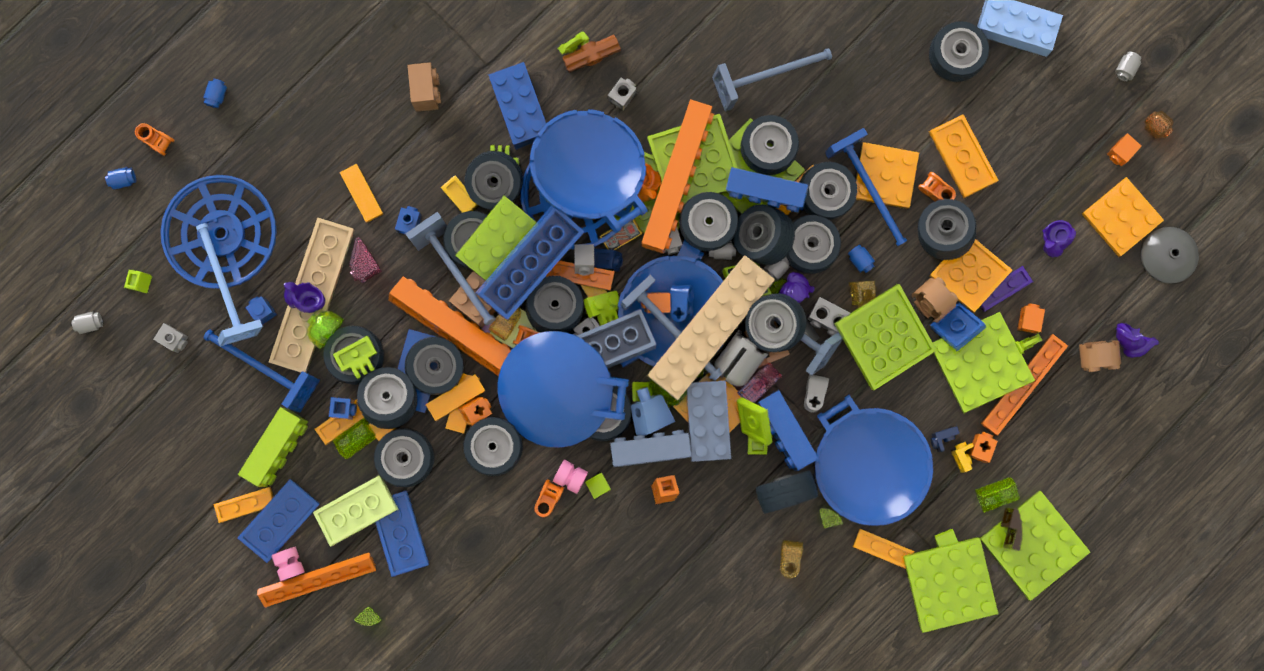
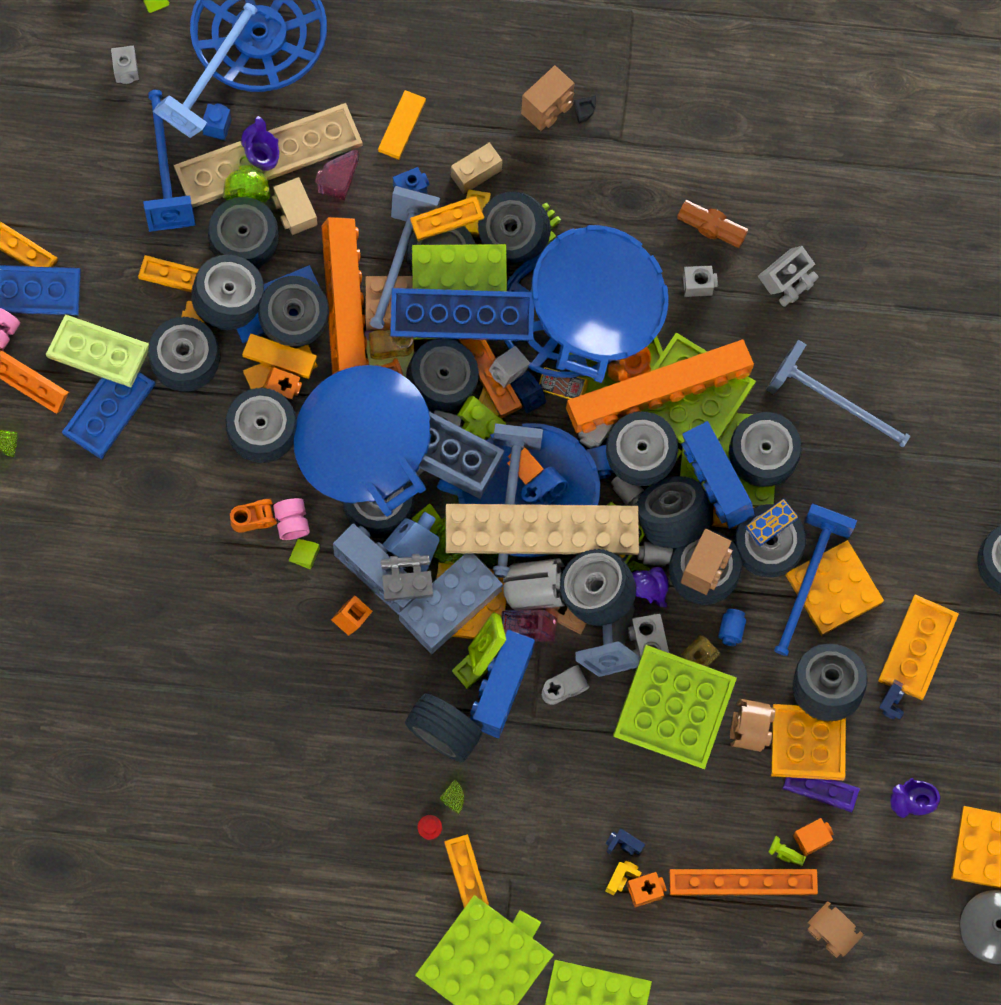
camera: 45 degrees right, 10 degrees down
lime brick [238,407,308,487] -> none
blue brick [329,397,357,420] -> none
lime hinge [333,336,378,379] -> none
clear neon green slope [333,418,376,459] -> none
blue brick [488,62,546,150] -> none
lime piece [558,32,589,54] -> none
clear yellow piece [780,540,803,578] -> none
blue dish [815,395,933,525] -> none
orange piece [918,172,956,202] -> none
blue tile [930,302,986,351] -> none
lime plate [933,312,1035,414] -> none
clear neon green slope [975,478,1020,512] -> none
dark brown slope [1000,508,1022,551] -> none
dark purple hair [1116,323,1159,358] -> none
none -> tan brick [271,177,318,235]
none -> flat silver plate [381,554,433,601]
none -> light orange tile [410,196,484,241]
none -> red plate [418,815,442,840]
none -> tan brick [451,142,502,194]
none -> black tile [573,95,596,124]
none -> medium nougat brick [681,529,733,595]
none -> blue tile [745,499,798,546]
none -> light grey brick [758,246,818,307]
none -> dark blue bracket [879,679,904,719]

